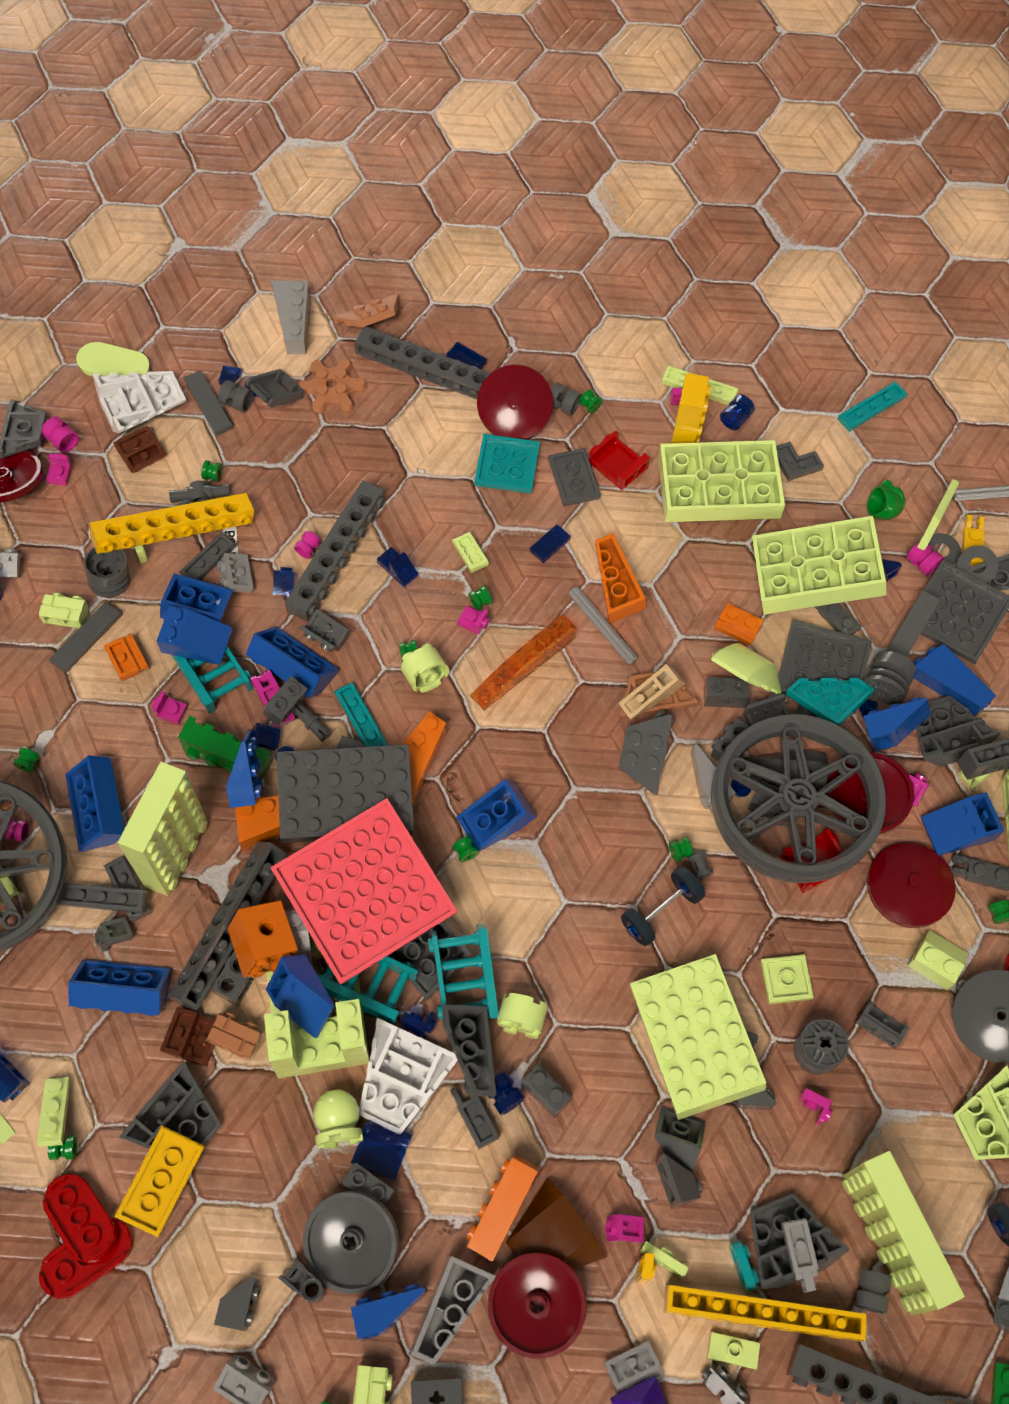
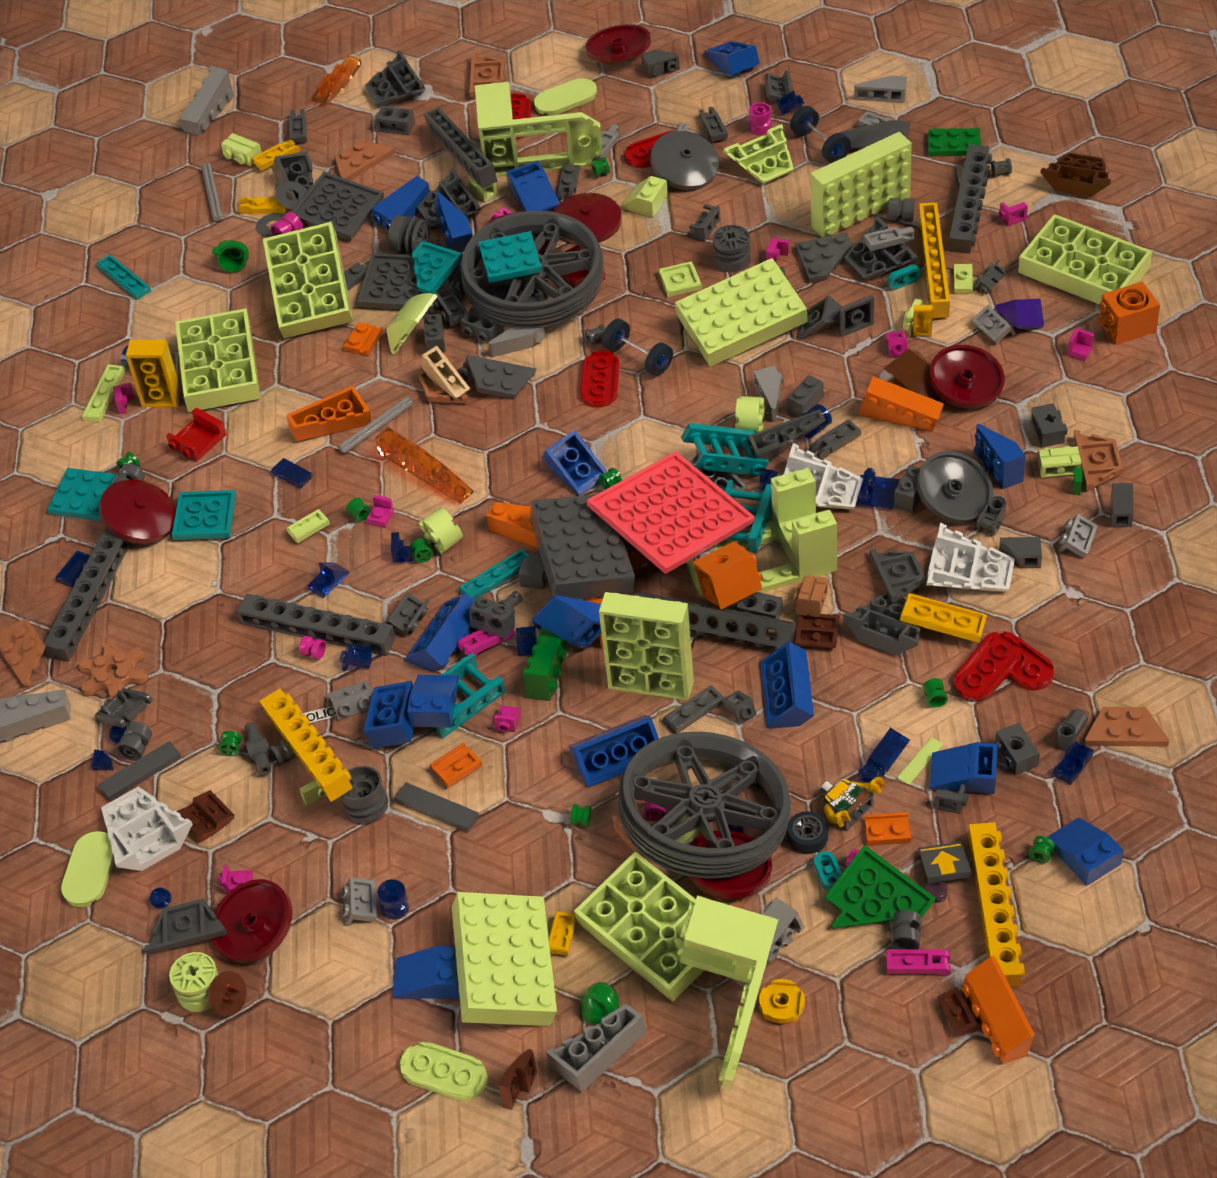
camera: 90 degrees left, 15 degrees down
yellowish green plate [37,1077,71,1147] -> none
yellowish green brick [39,593,89,628] -> none
dark pink wheel [41,416,79,453] -> none
dark grey tile [58,883,148,914] -> none
dark grey tile [179,532,236,581] -> none
blue slope [266,955,334,1038] -> none
yellowish green tile [313,1089,363,1149] -> none
light grey wedge [409,1256,496,1365] -> none
dark grey tile [548,448,601,507] -> none
green wheel [669,837,693,862] -> none
dark grey plate [776,442,824,481] -> none
dark grey tile [886,590,940,657] -> none
yellowish green tile [917,479,959,550] -> none
none -> teal plate [47,468,118,521]
none -> clear blue plate [150,887,172,909]
none -> clear blue bracket [391,532,413,563]
none -> teal plate [478,231,542,283]
none -> red tile [580,350,620,408]
none -> light grey slope [753,365,783,422]
none -> dark grey plate [795,233,852,284]
none -> dark grey wing [870,549,925,603]
none -> white wedge [925,523,1015,591]

